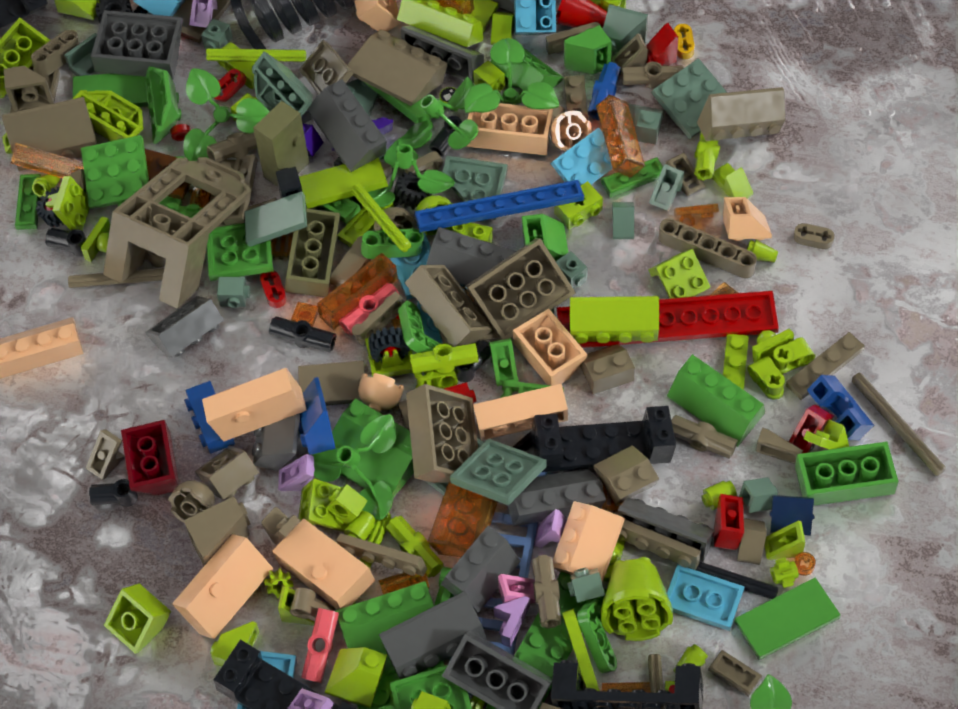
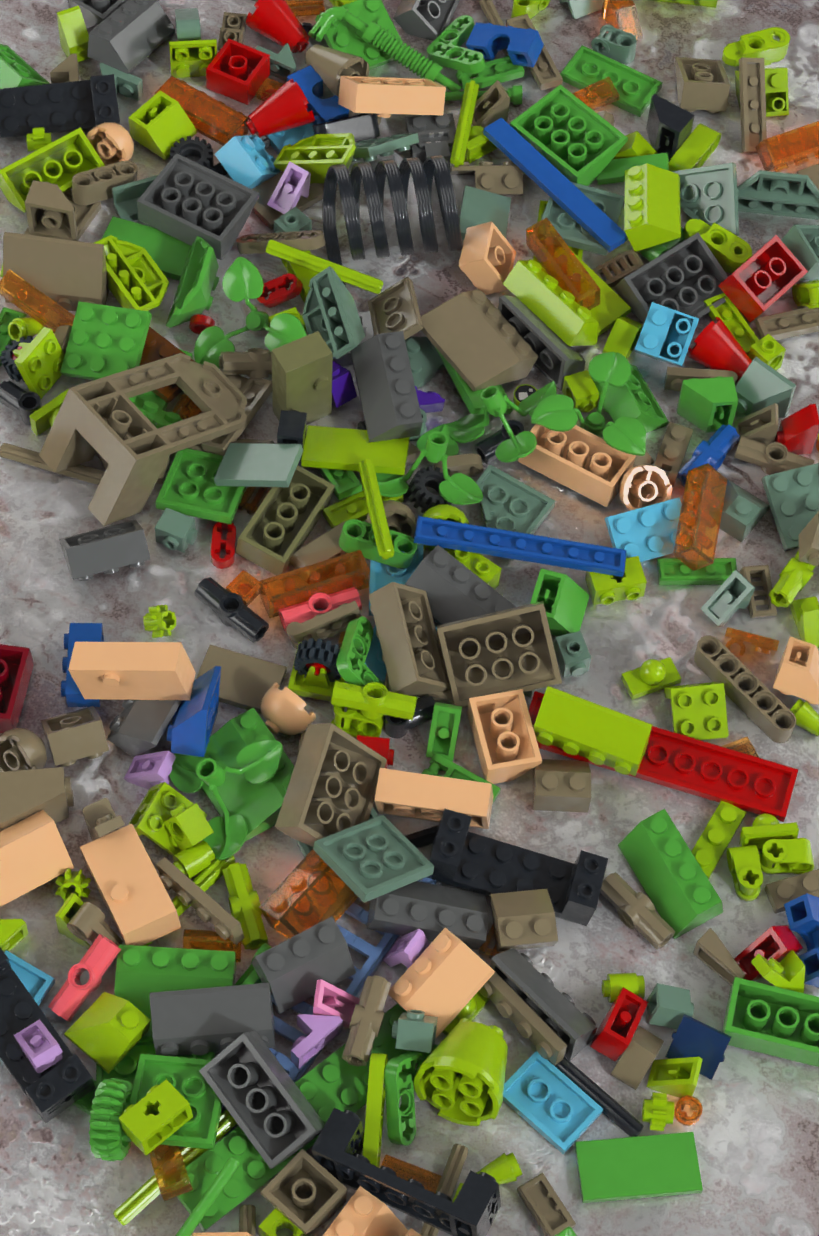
camera: 15 degrees right, 0 degrees up
sand green slope [612,202,634,239] -> none
none -> light nougat cylinder [86,122,134,166]
none -> lime gear [143,605,176,638]
none -> dark tan beam [236,230,326,254]
none -> lime tile [621,657,682,700]

